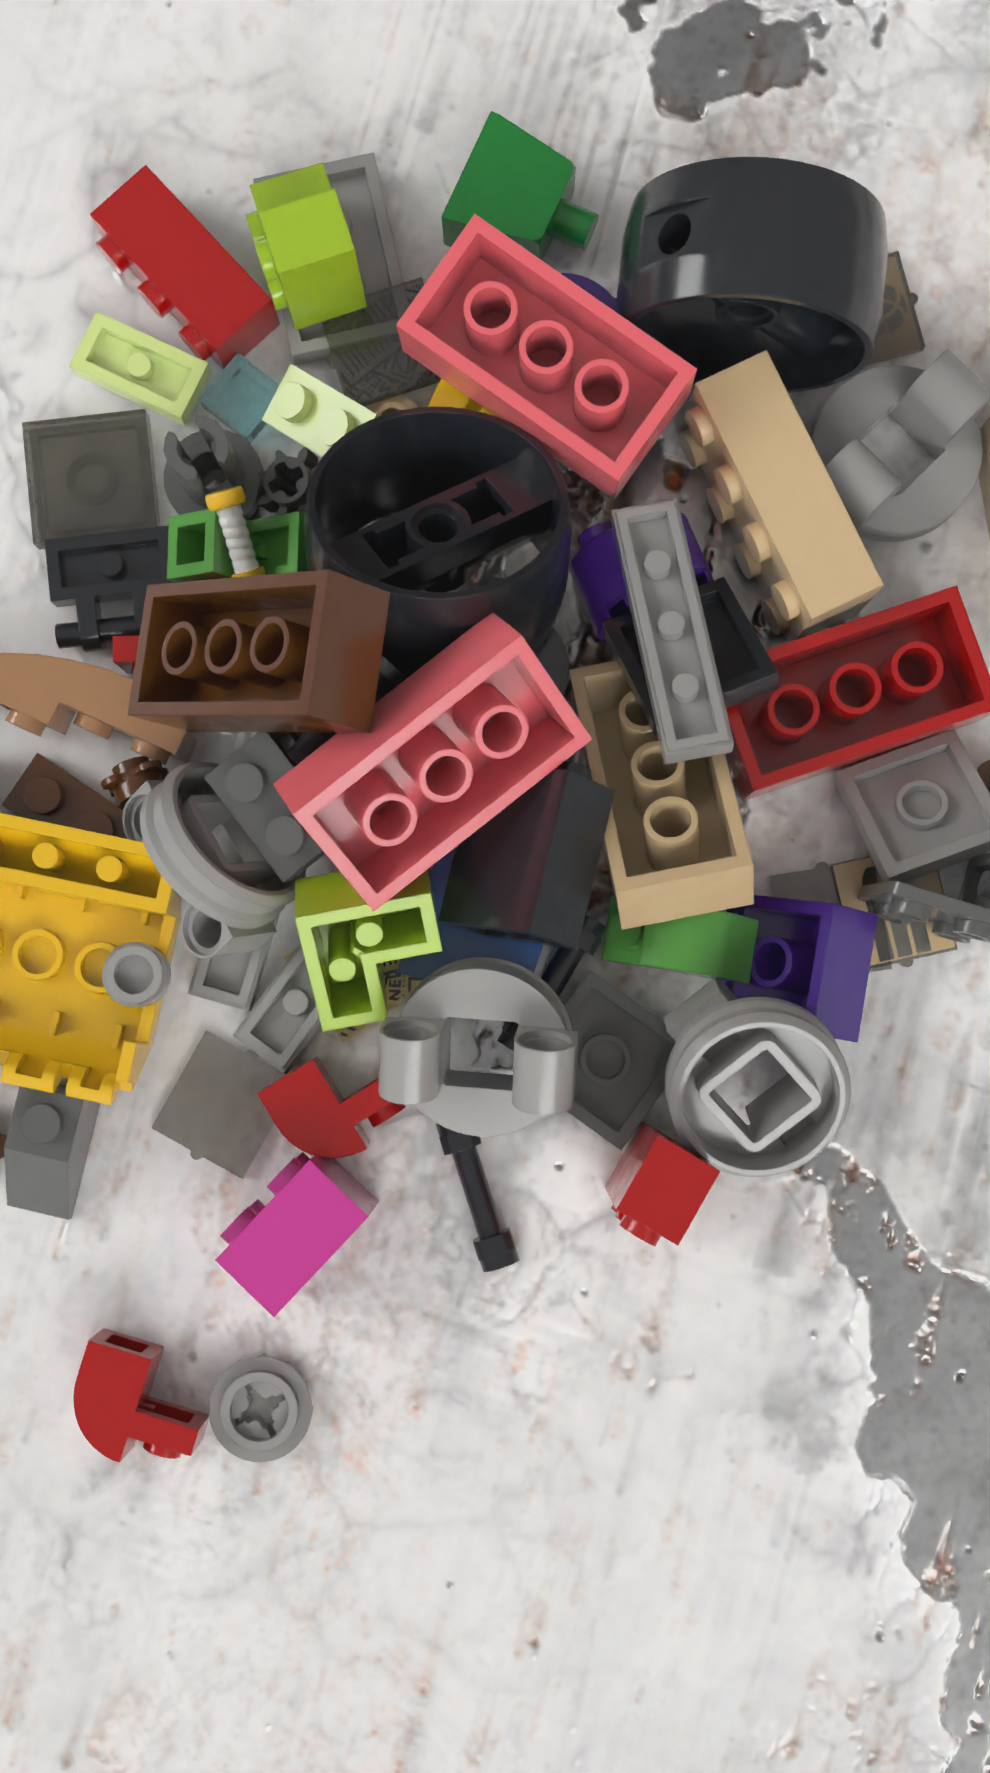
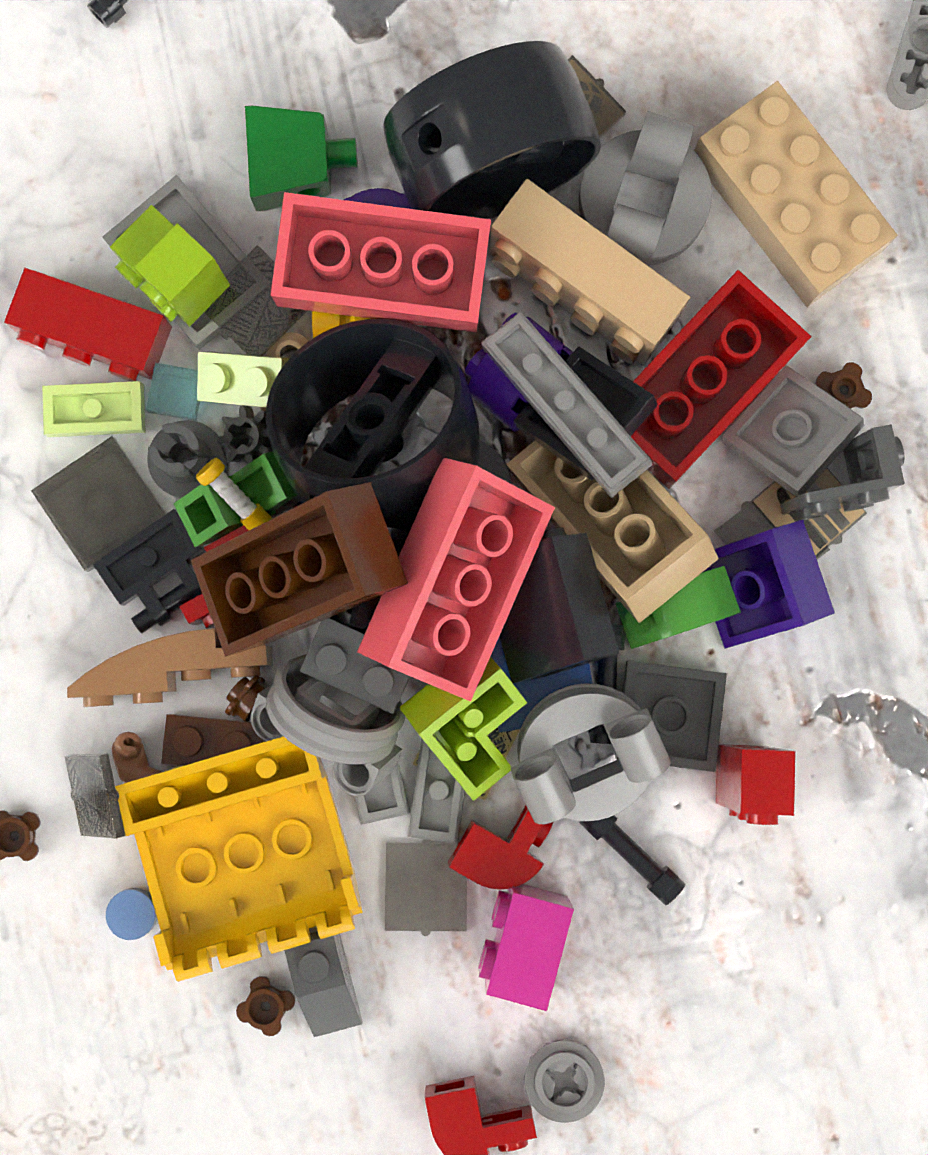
camera: 35 degrees left, 0 degrees up
light grey tile [102,942,171,1007] -> none
light grey piece [664,977,851,1177] -> none

